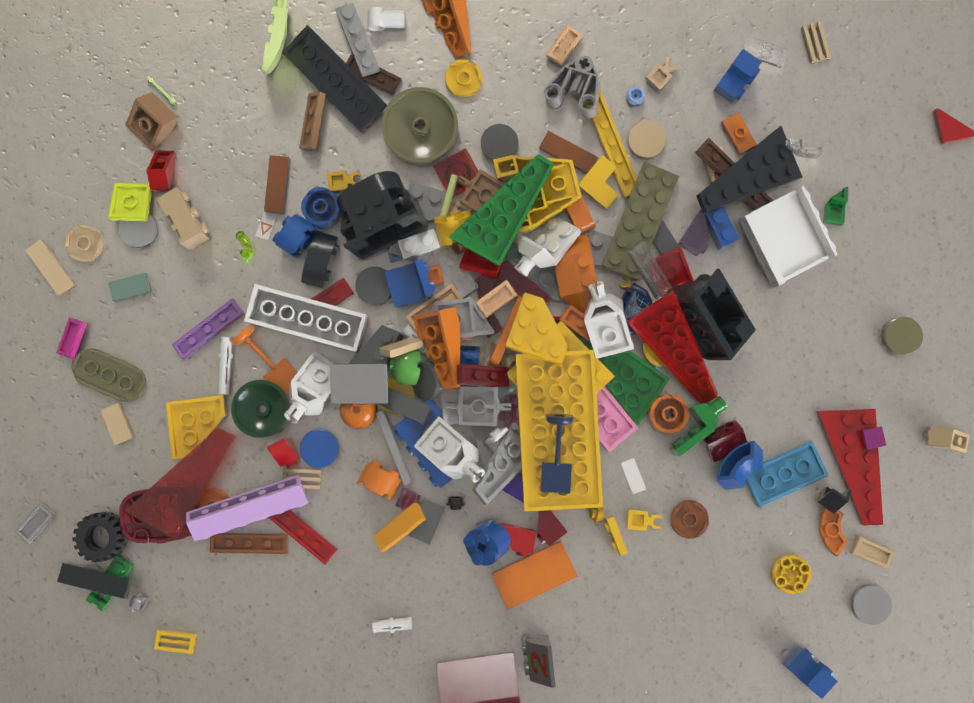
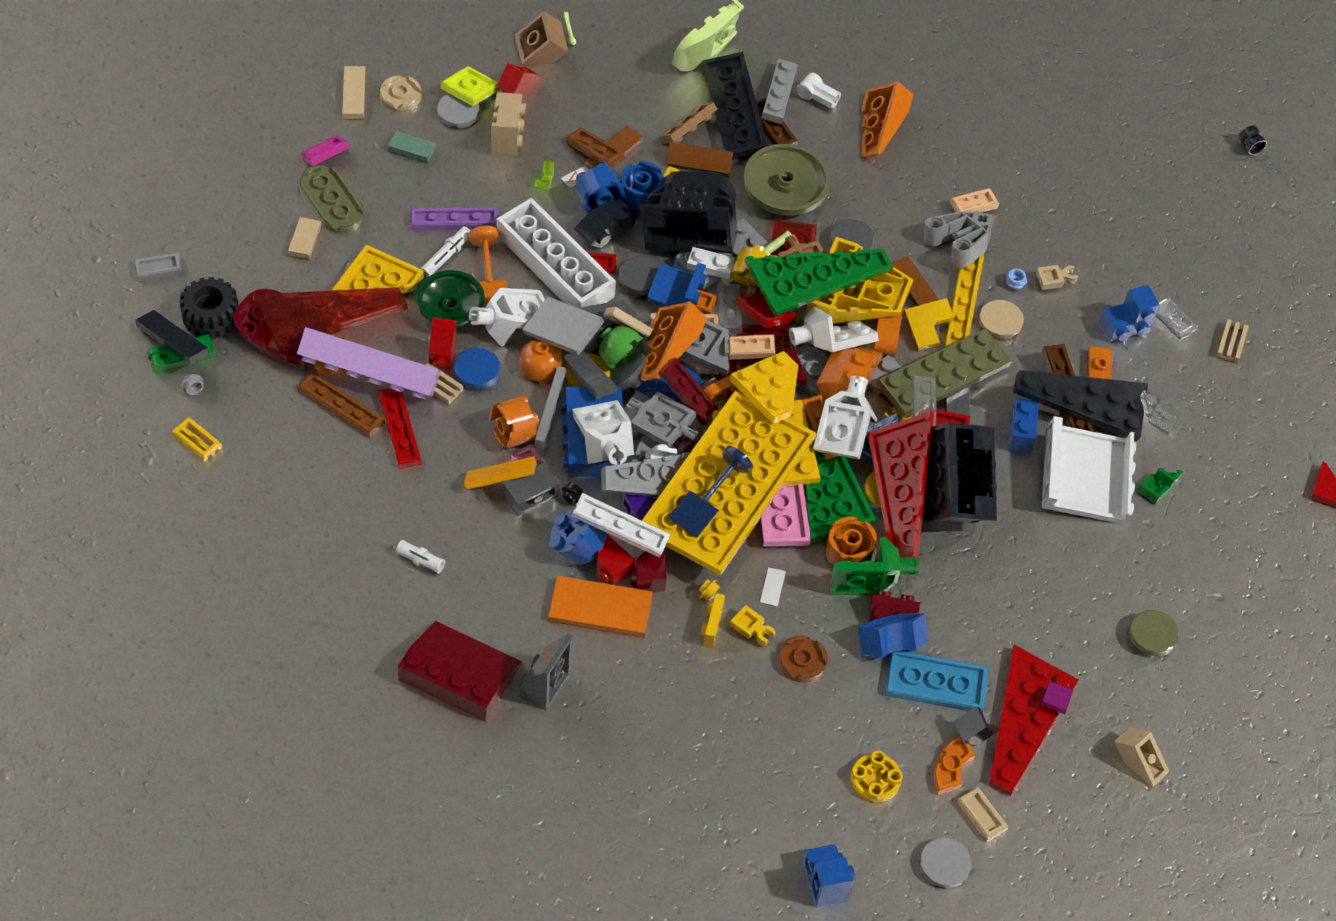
camera: 25 degrees right, 30 degrees down
yellow tile [445,59,482,98] -> none
clear purple slope [678,210,710,256] -> none
none -> dark orange tile [566,127,625,167]
none -> white tile [572,493,670,558]
none -> dark orange tile [666,142,733,174]

